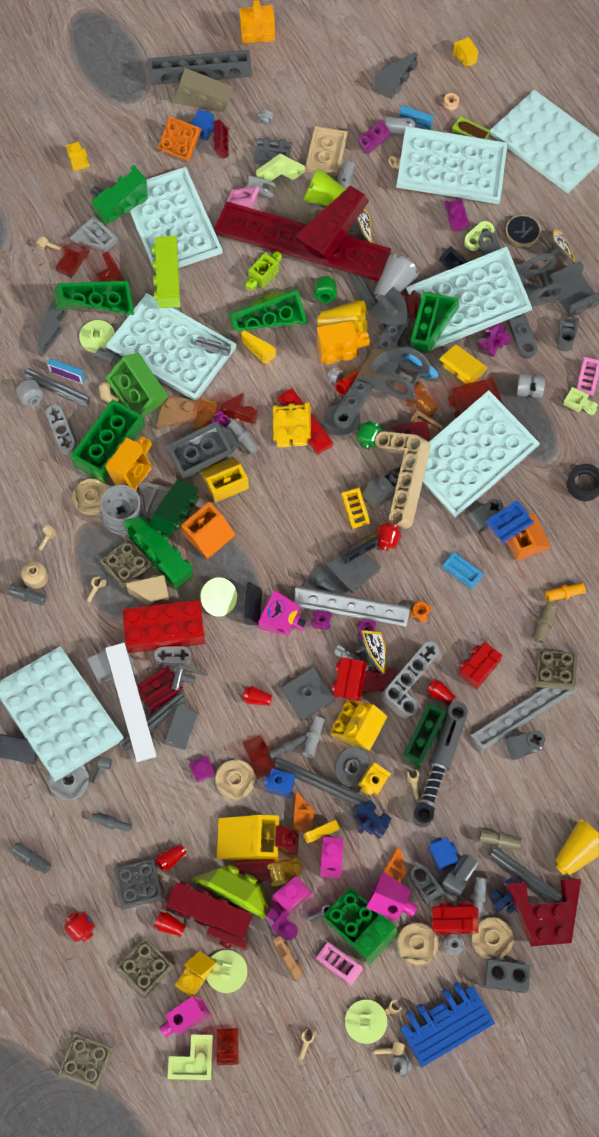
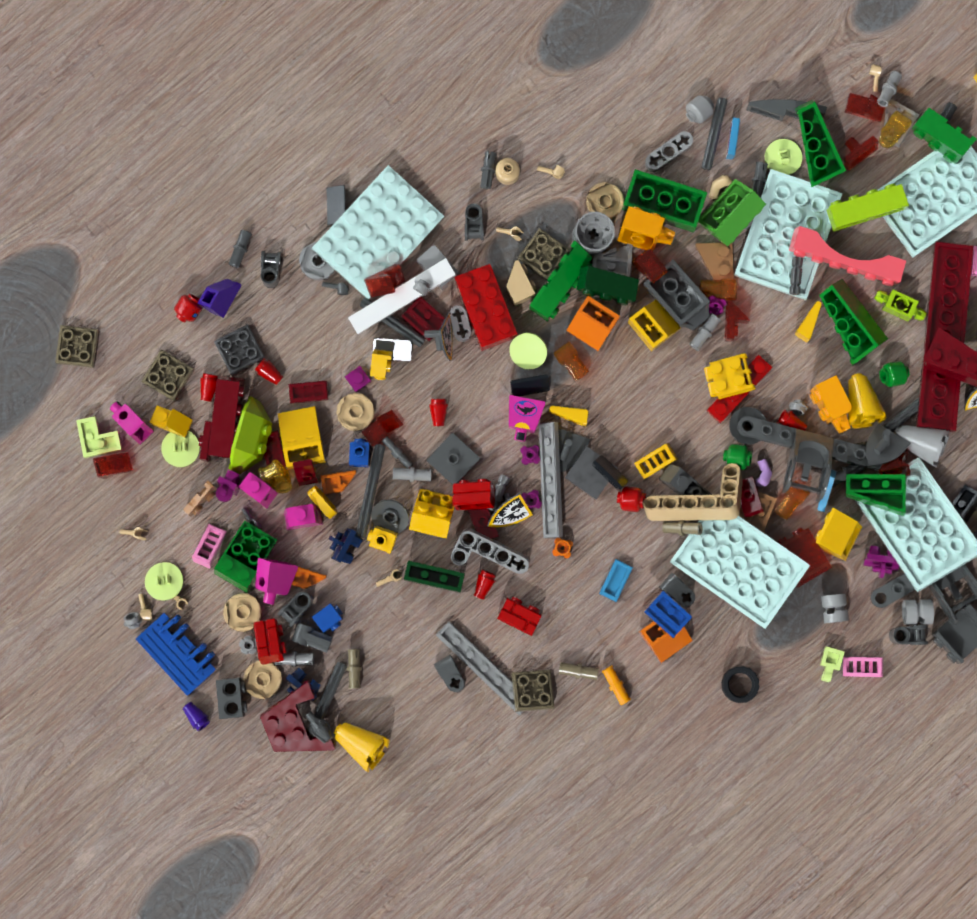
camera: 75 degrees right, 15 degrees up
dark grey bar [91,813,132,832] -> none
piece [413,701,468,828] -> none
none -> dark purple cone [183,702,210,731]
none -> dark purple slope [198,279,242,318]
none -> dark grey piece [261,251,282,289]
none -> dark red plate [288,381,329,404]
none -> dark grey piece [306,711,334,744]
none -> clear red slope [364,263,406,297]
none -> yellow brick [370,349,393,380]
none -> light grey plate [413,279,431,296]
none -> dark grey piece [464,203,484,241]
none -> yellow slope [549,406,588,427]
none -> clear orange piece [553,341,589,381]
none -> clear red slope [631,249,668,283]
none -> dark tan pin [662,521,703,536]
none -> lavender arm [755,459,772,487]
none -> coral arch [788,226,906,286]
none -> light grey pin [877,71,902,107]
none -> clear yellow piece [879,110,912,148]
none -> light grey wheel [902,599,934,625]

